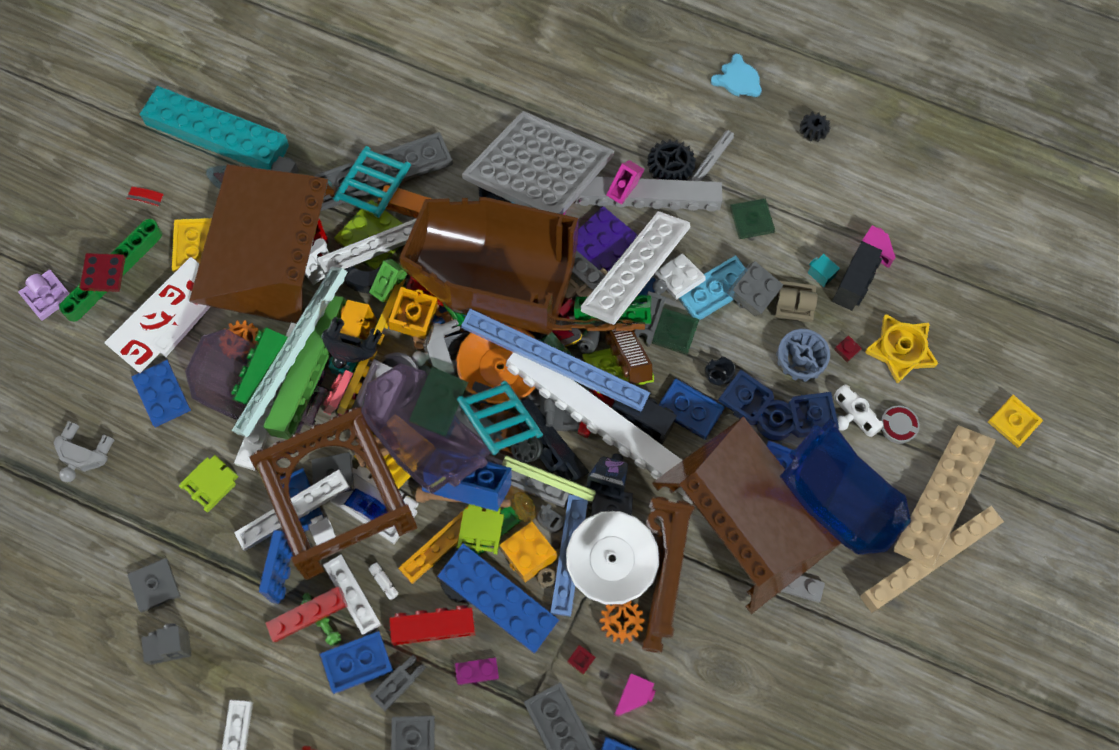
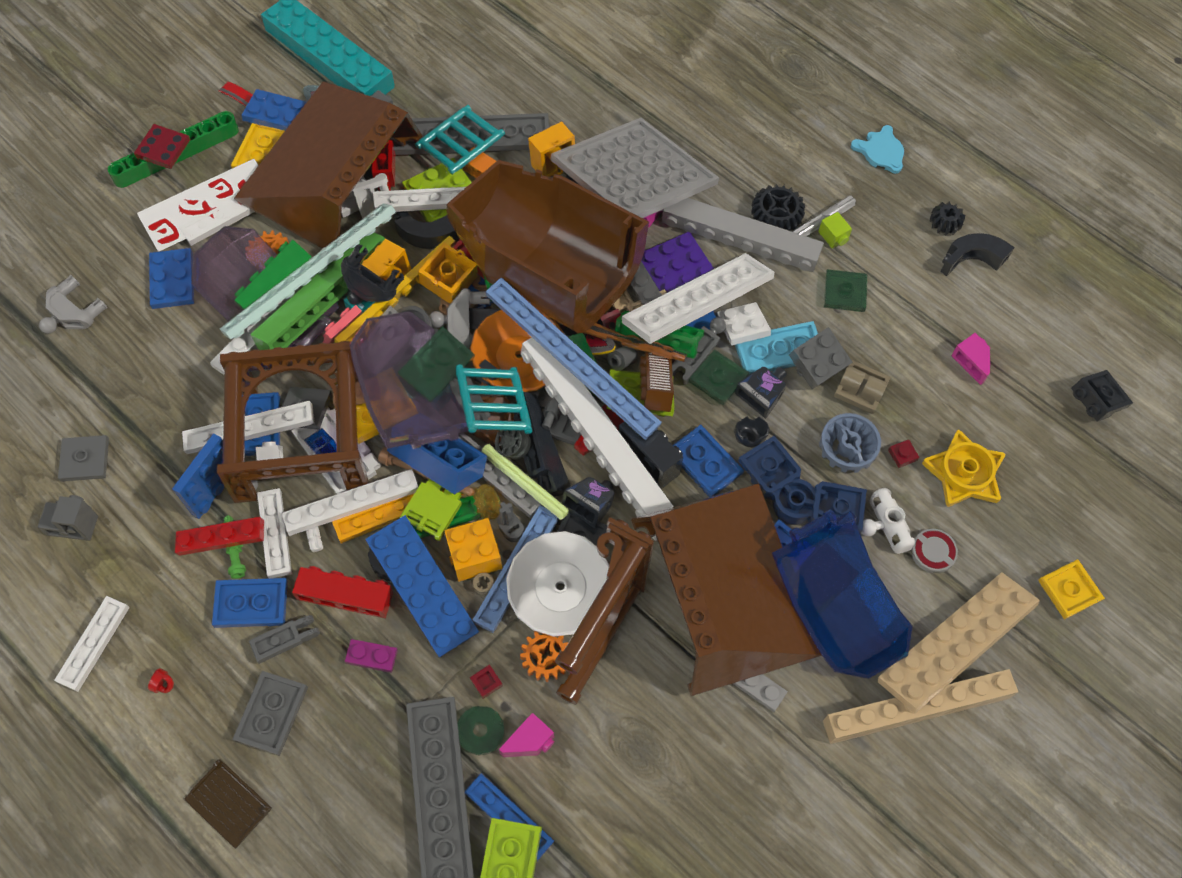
camera: 20 degrees right, 5 degrees down
lavender plate [18,270,70,321] -> none
lime plate [179,455,238,512] -> none
bright green plate [369,259,407,303] -> none
dark pink slope [606,160,645,204] -> none
teal brick [808,254,840,288] -> none
black brick [832,241,883,311] -> none
none -> blue plate [242,89,307,131]
none -> white plate [282,469,418,536]
none -> clear green tile [458,706,505,756]
none -> light orange brick [528,121,575,177]
none -> black torso [735,367,787,419]
none -> lime brick [818,212,852,249]
none -> black arch [940,233,1015,276]
none -> black plate [1071,370,1133,422]

